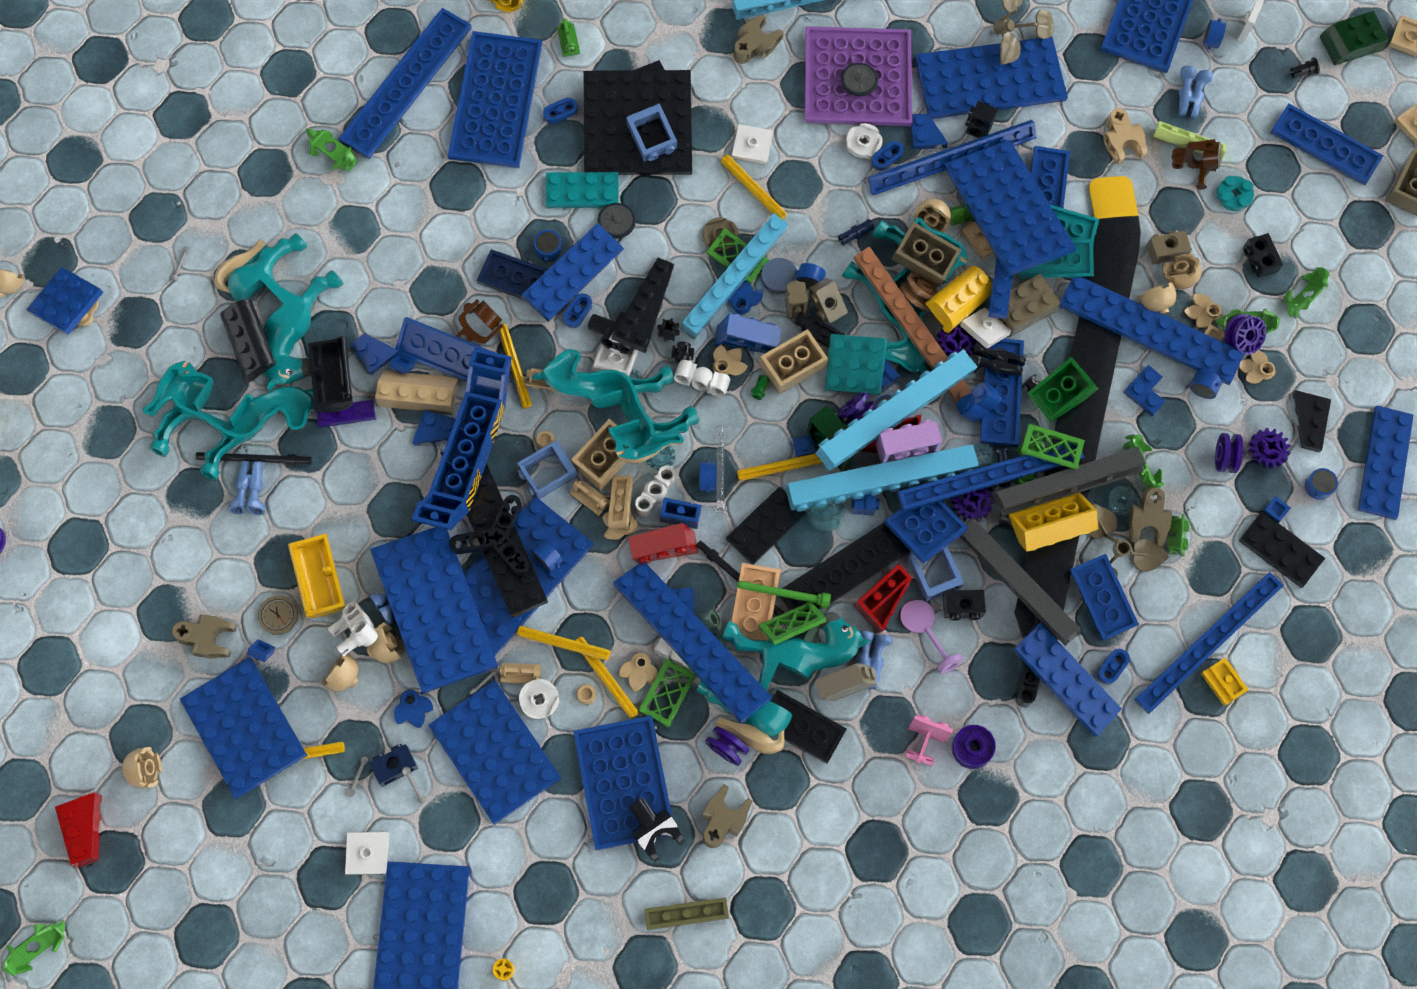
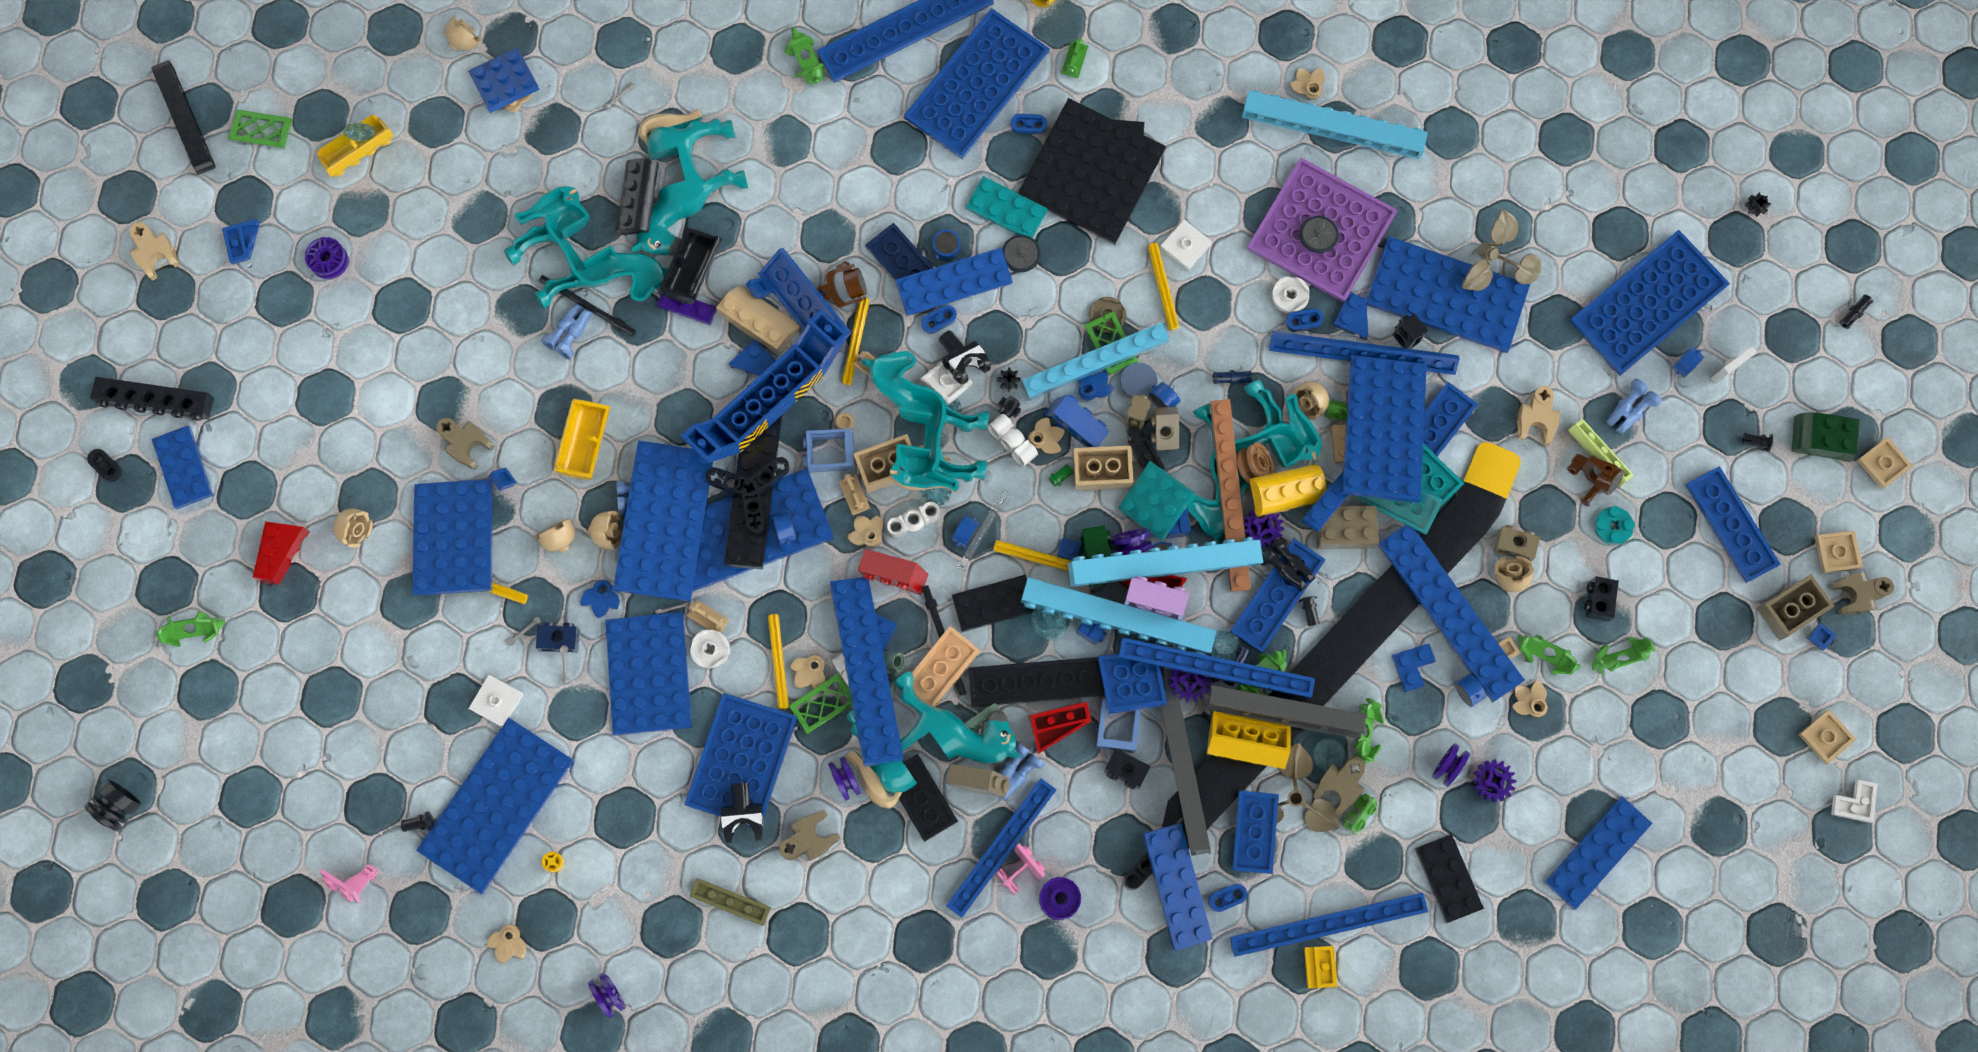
camera: 30 degrees right, 5 degrees up
dark tan tile [258,596,298,635] -> none
white piece [328,602,378,656] -> none
blue wing [350,333,400,375] -> none
yellow axle [517,626,611,660] -> none
tan tile [577,684,597,705] -> none
tan plate [608,475,633,529] -> none
black wing [612,257,674,354] -> none
medium blue window [626,103,677,161] -> none
blue brick [660,497,702,529] -> none
dark tan piece [733,14,784,64] -> none
bright green piece [737,581,831,609] -> none
bright green window [758,602,827,645] -> none
dark tan brick [892,222,961,287] -> none
lavender piece [900,600,964,675] -> none
blue brick [956,382,1002,422] -> none
white plate [960,308,1012,349] -> none
bright green window [1020,424,1085,470] -> none
green slope [1027,357,1099,422] -> none
tan cylinder [1138,283,1176,314] -> none
tan plate [1184,294,1222,328] -> none
dark purple wheel [1224,313,1266,355] -> none
blue plate [1263,496,1291,523] -> none
black wing [1292,390,1331,453] -> none
piece [1305,468,1338,500] -> none
none -> blue plate [946,778,1057,918]

